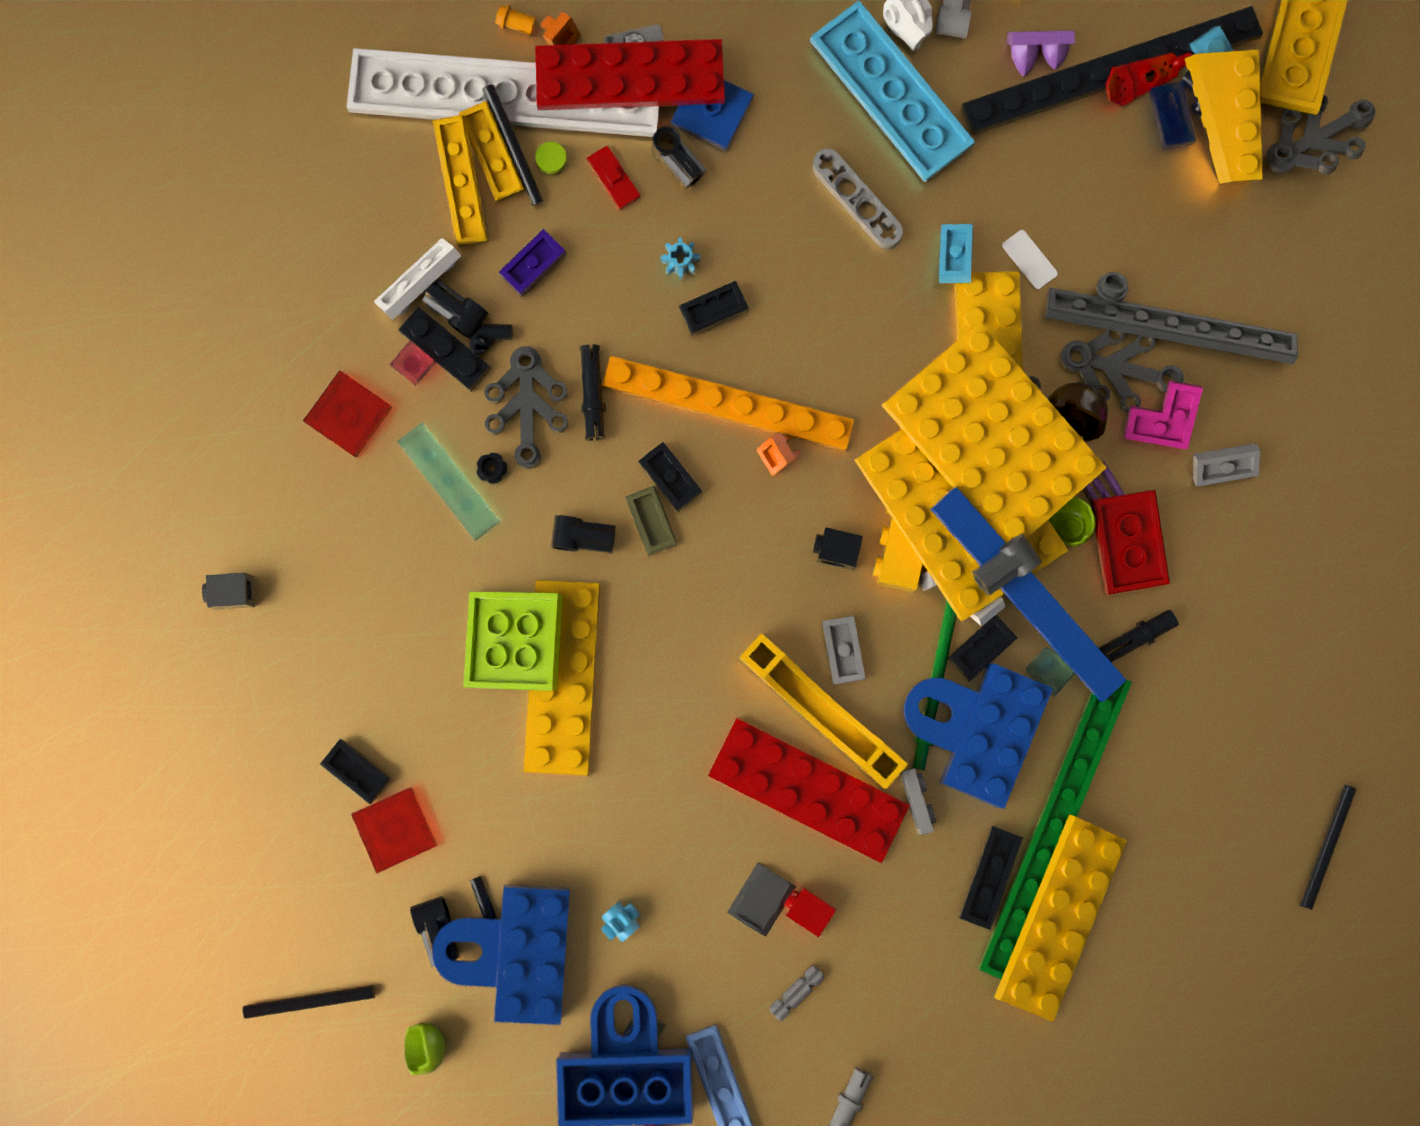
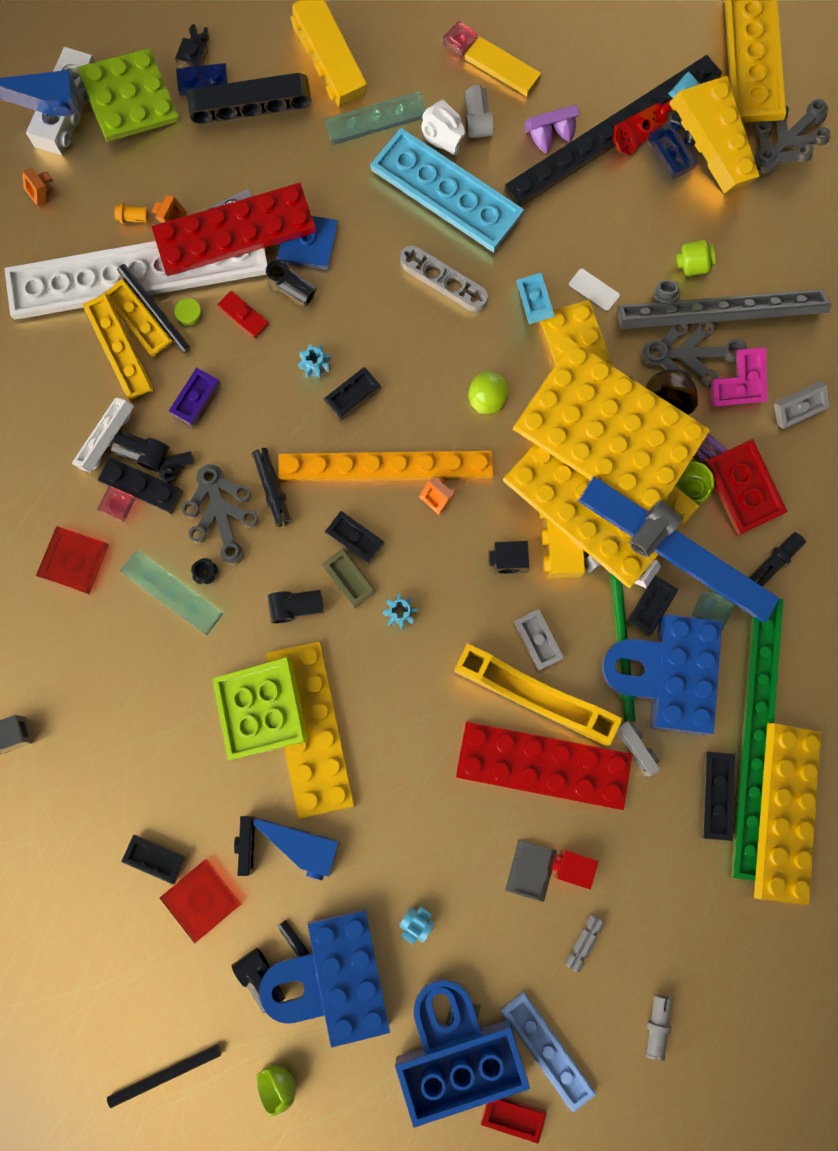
camera: 15 degrees left, 5 degrees down
none -> black plate [234,816,256,876]
none -> blue slope [253,818,340,880]
none -> medium azure gear [383,594,417,630]
none -> lime hair [468,371,509,414]
none -> lime head [676,239,716,276]

